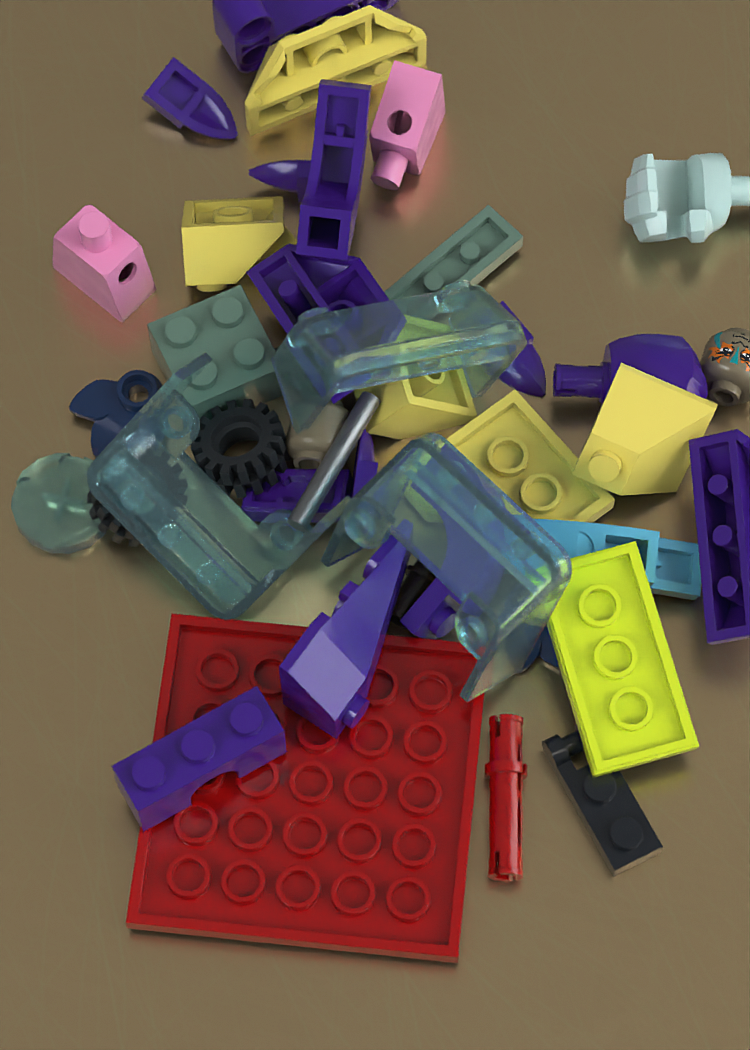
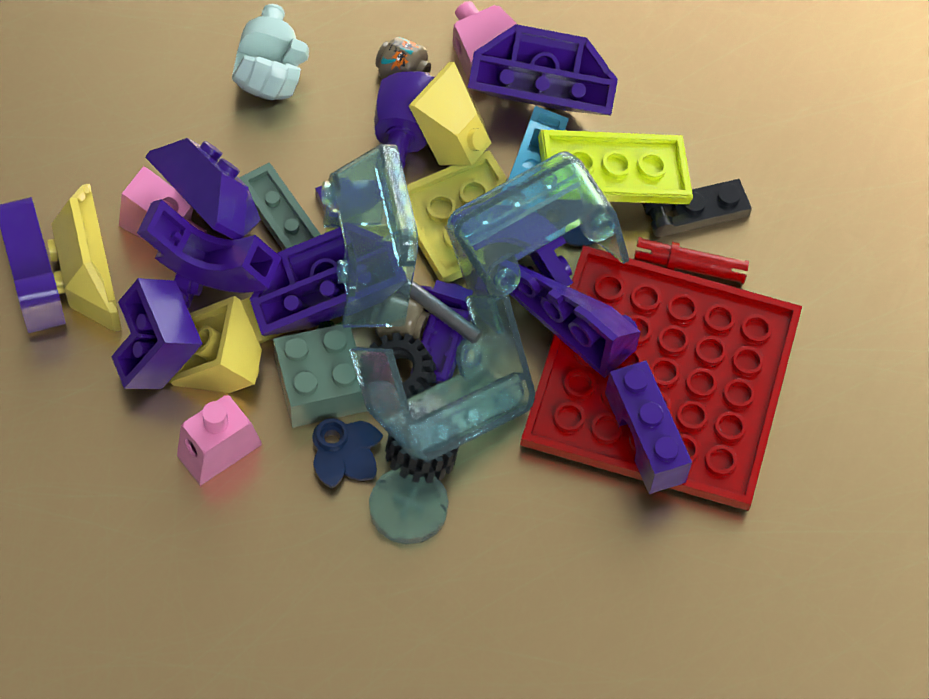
camera: 85 degrees left, 5 degrees down
dark purple plate [142,57,238,139] -> none
none -> dark purple brick [111,278,203,389]
none -> dark purple wedge [145,138,261,240]

